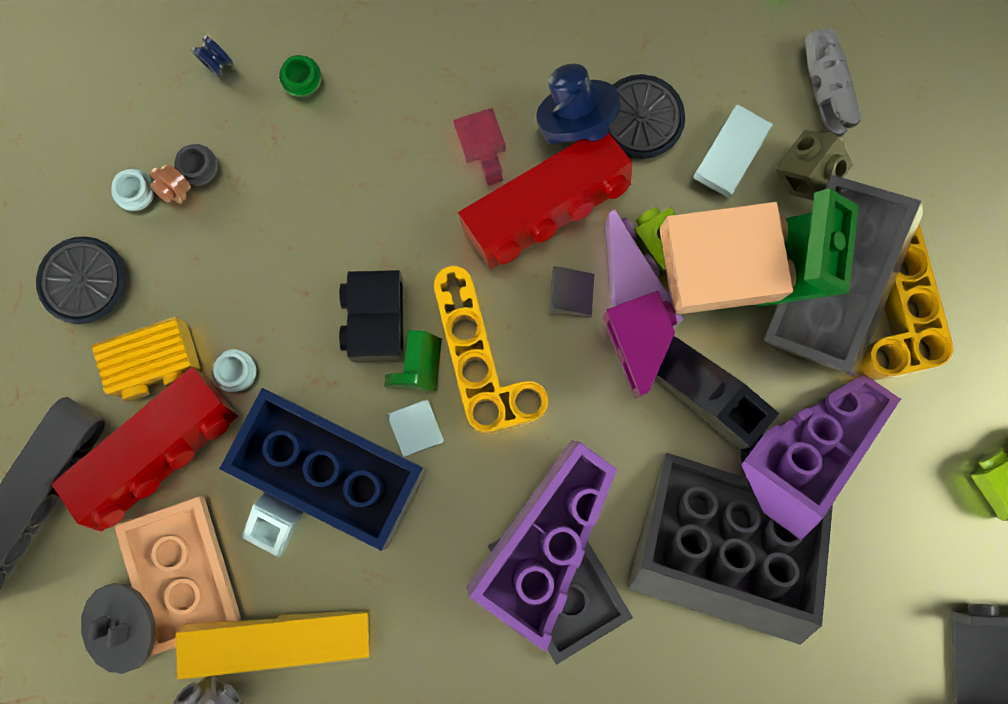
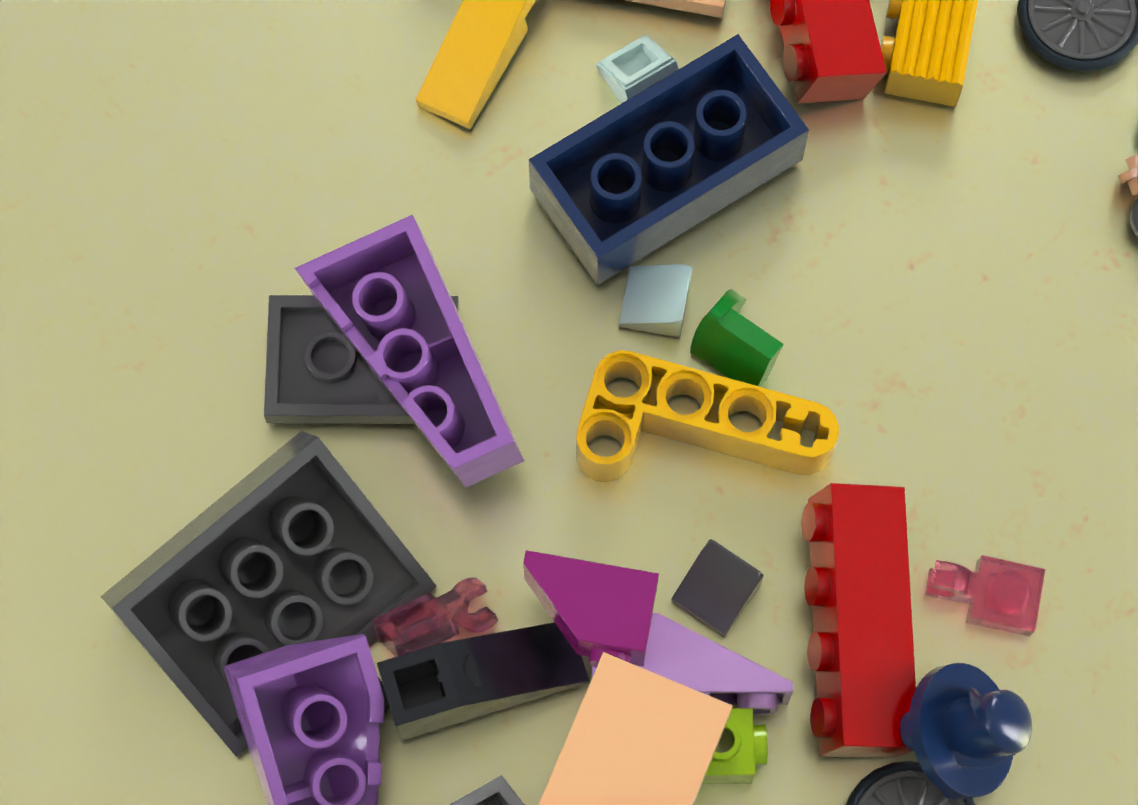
camera: 120 degrees right, 10 degrees down
light aqua plate [212,349,256,393] -> none
black brick [339,270,404,362] -> none
none -> clear pink plate [372,577,498,657]

